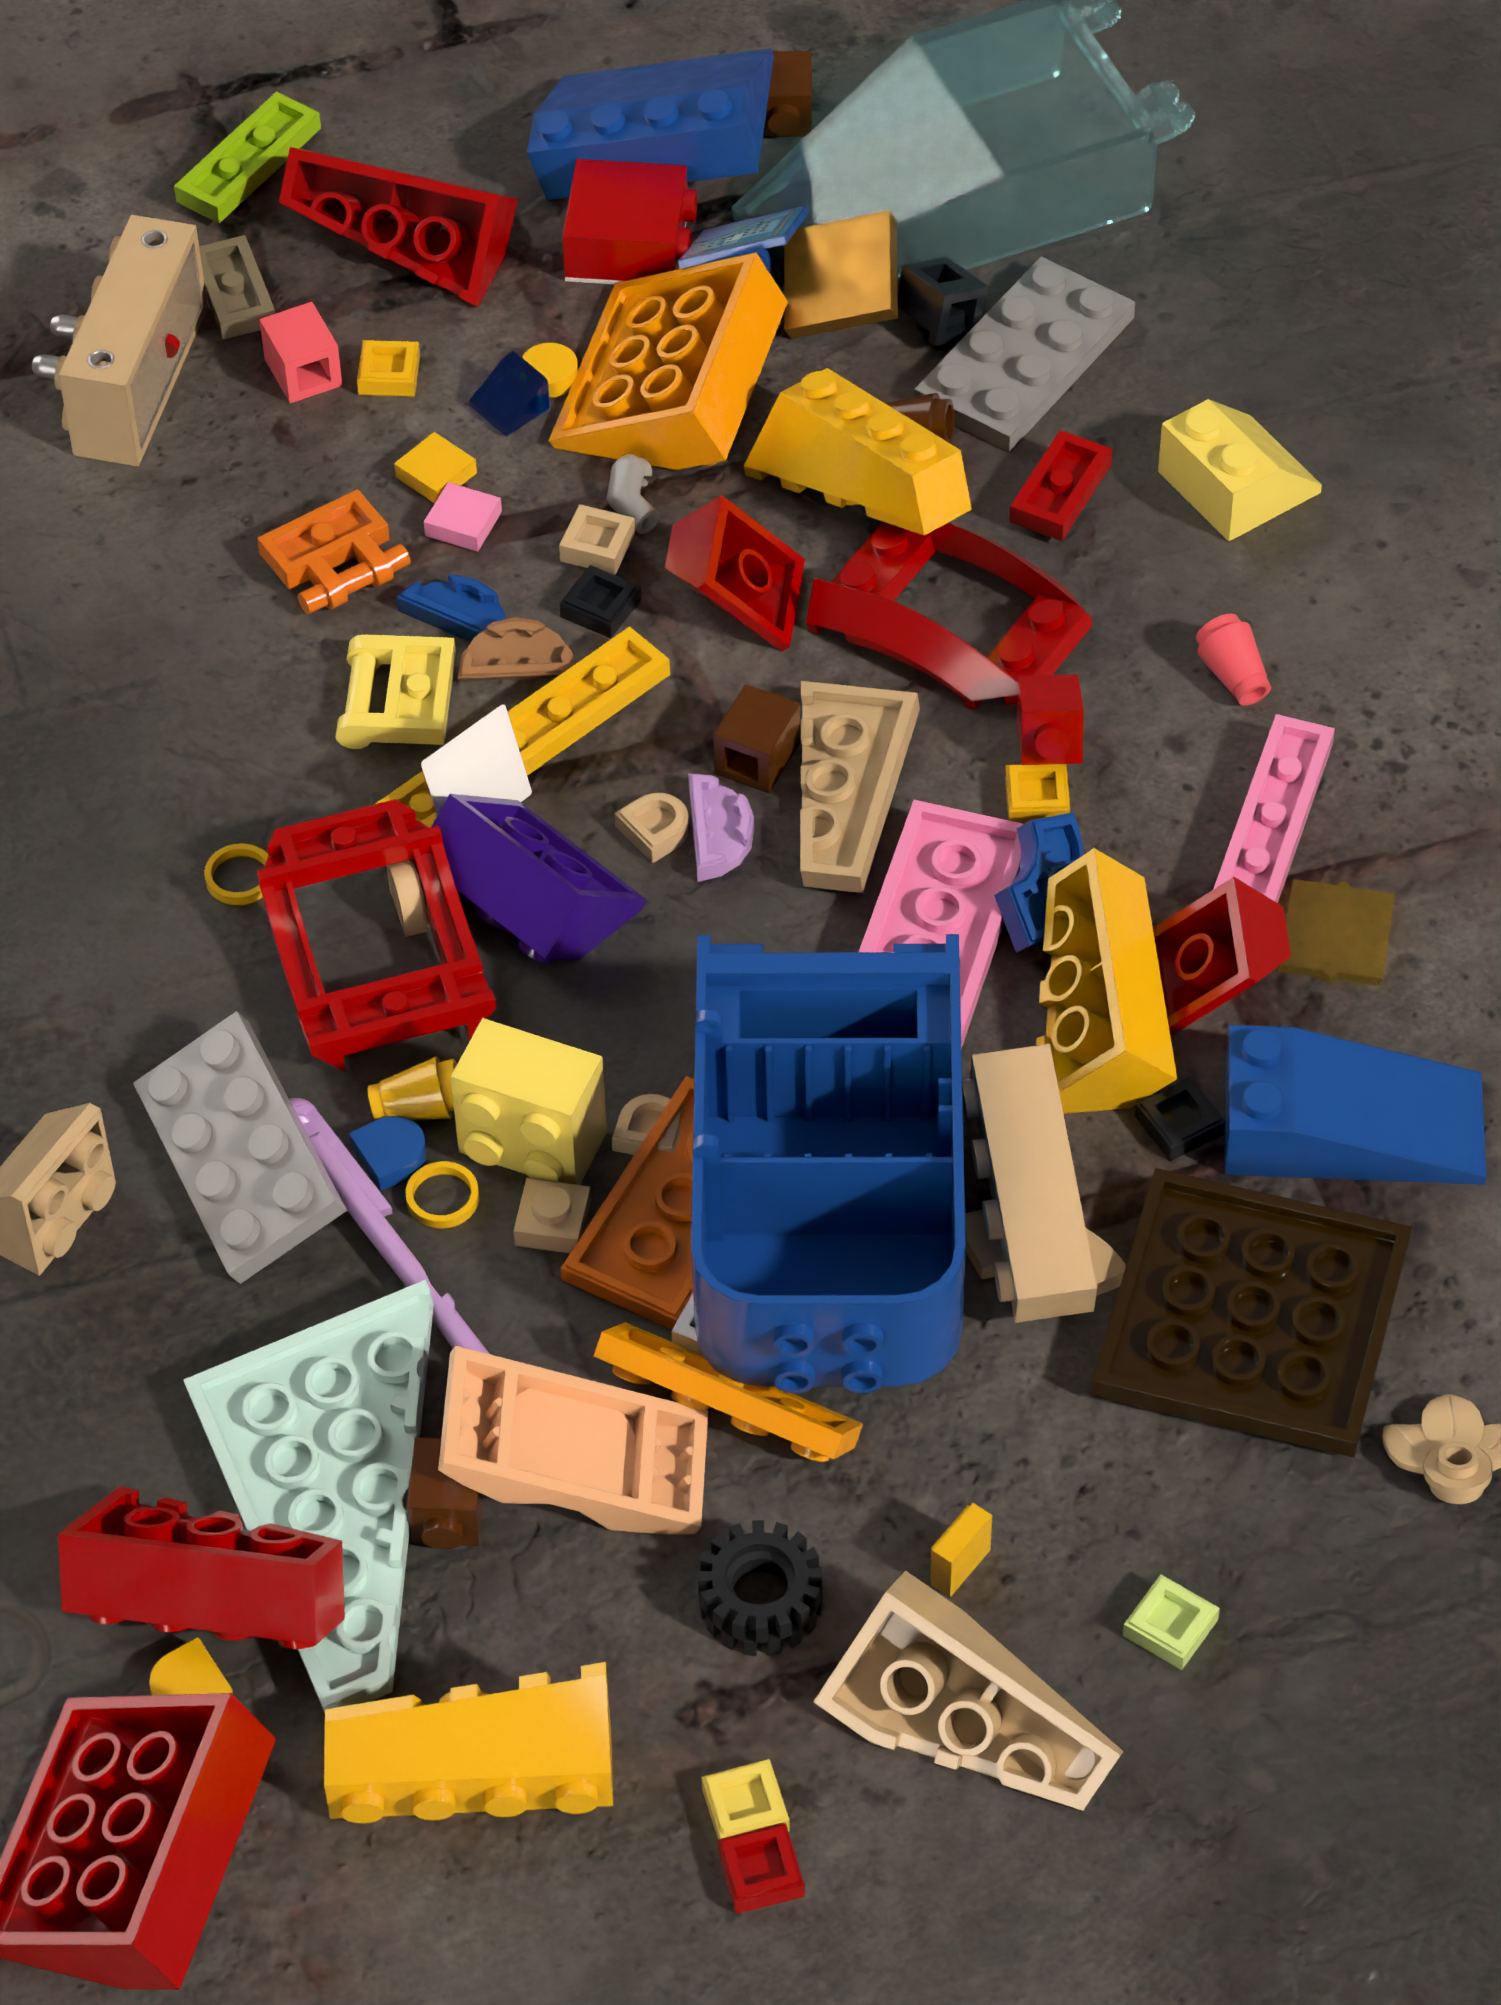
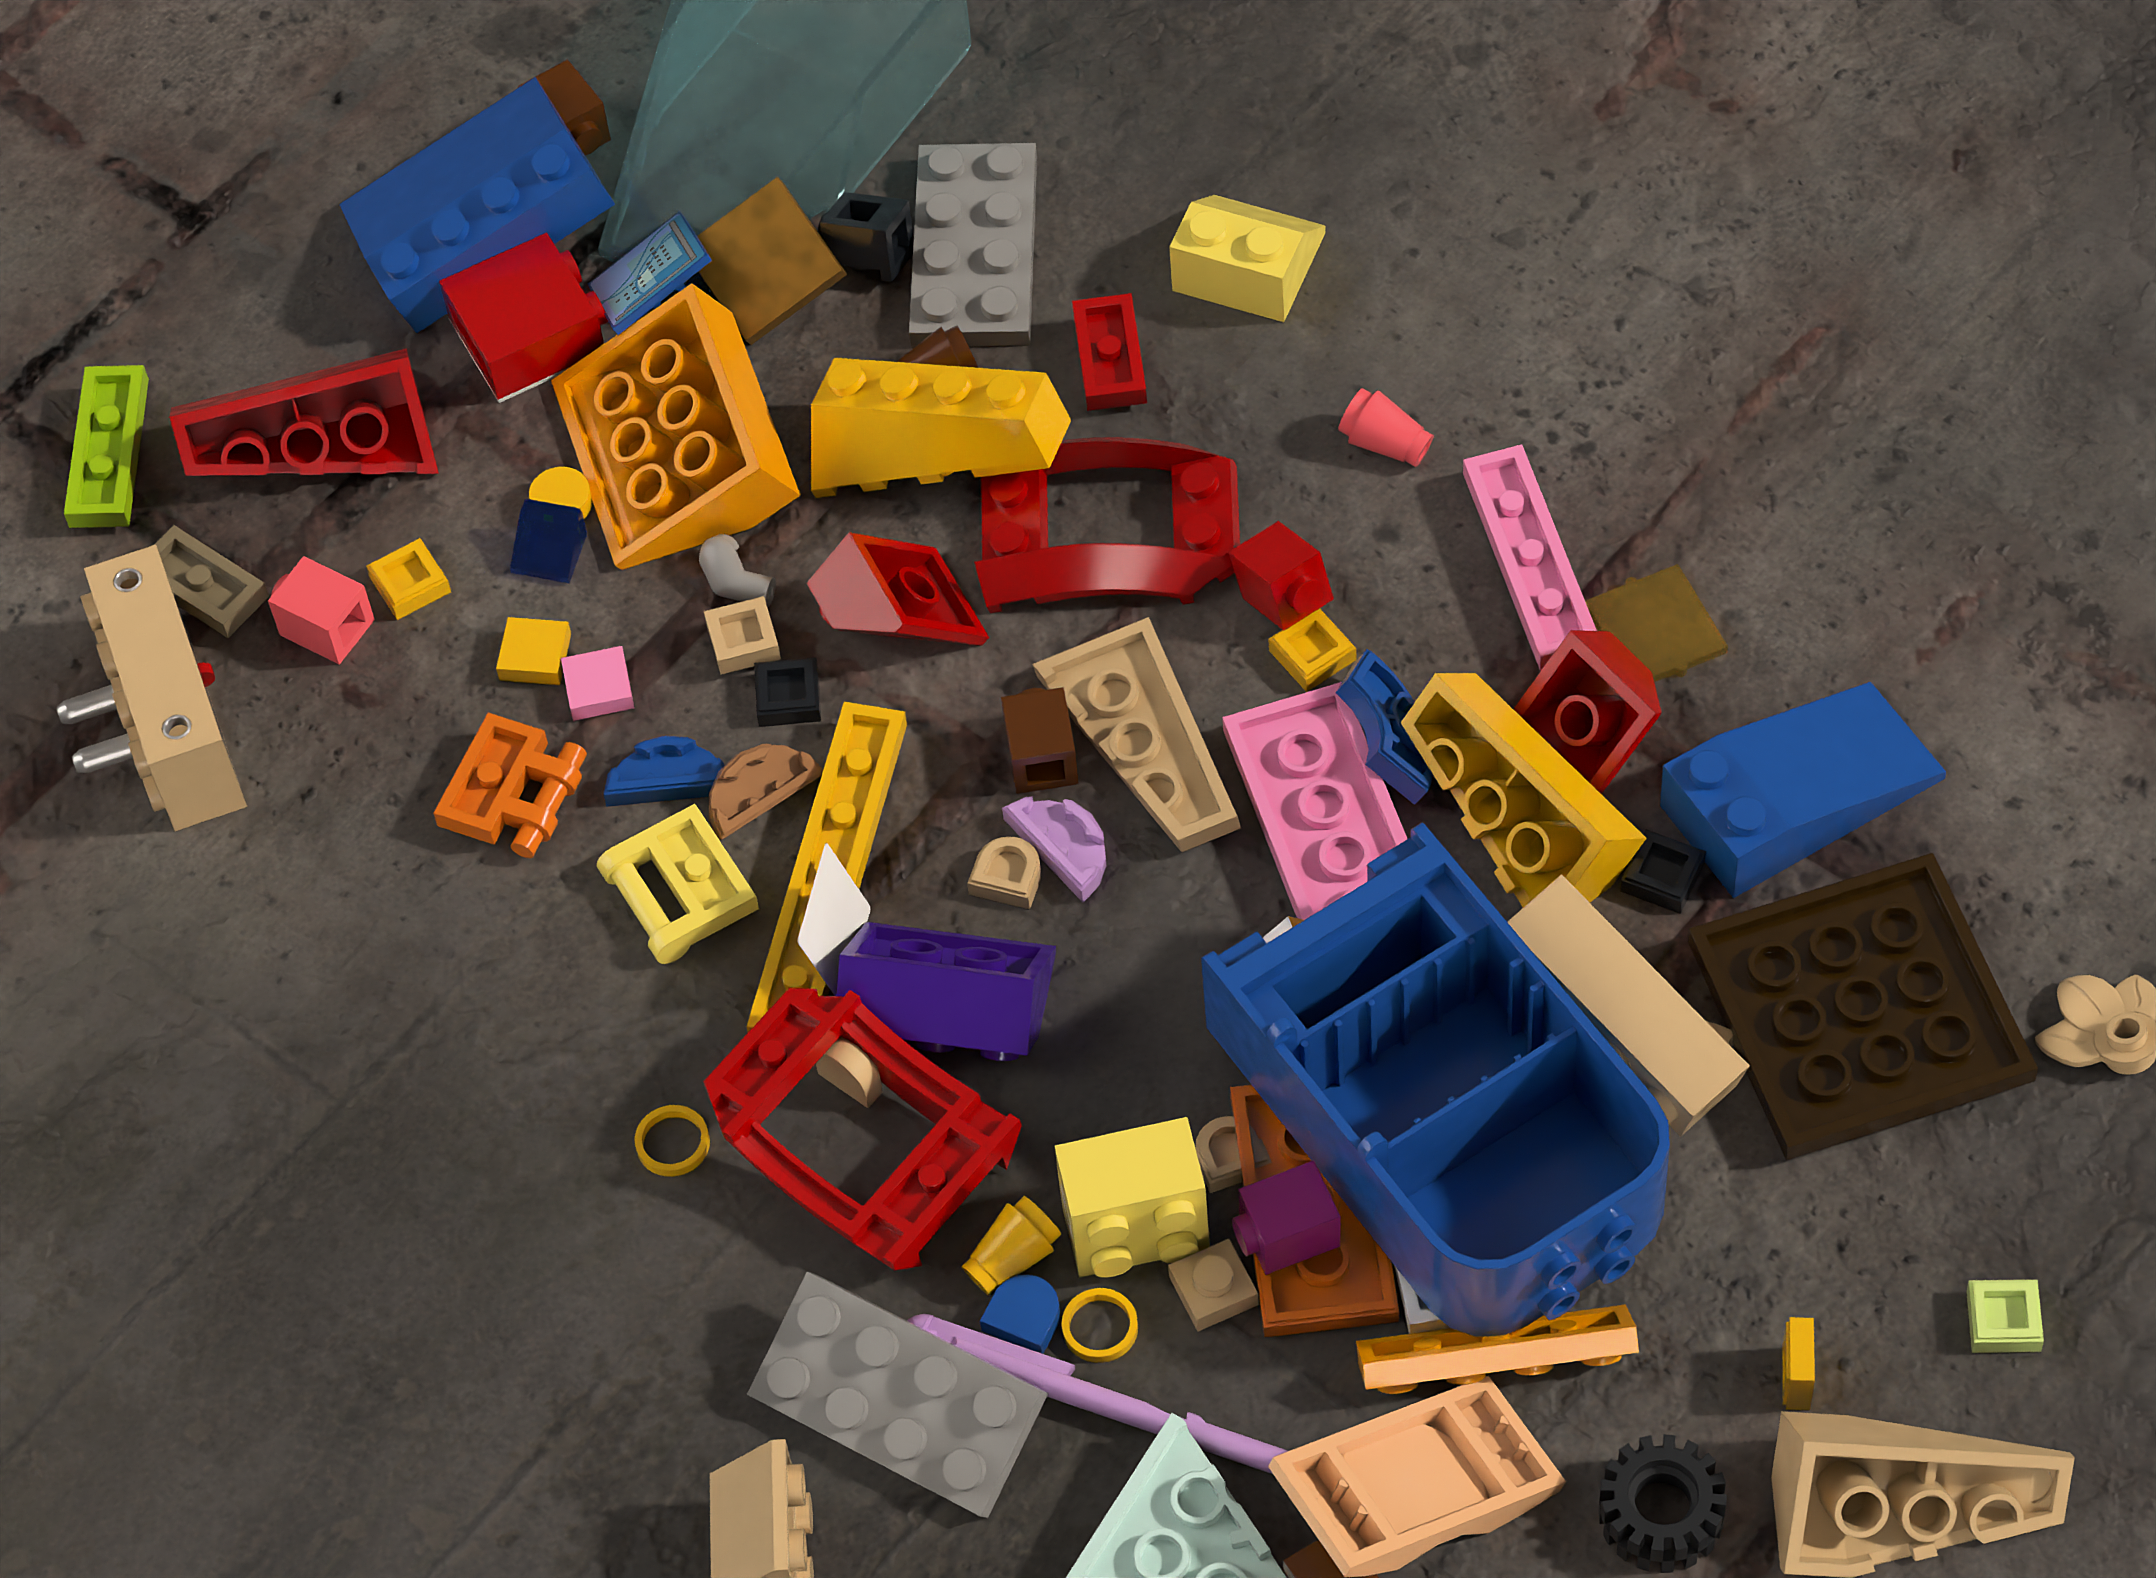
camera: 30 degrees left, 5 degrees up
none -> magenta brick [1232,1160,1341,1275]

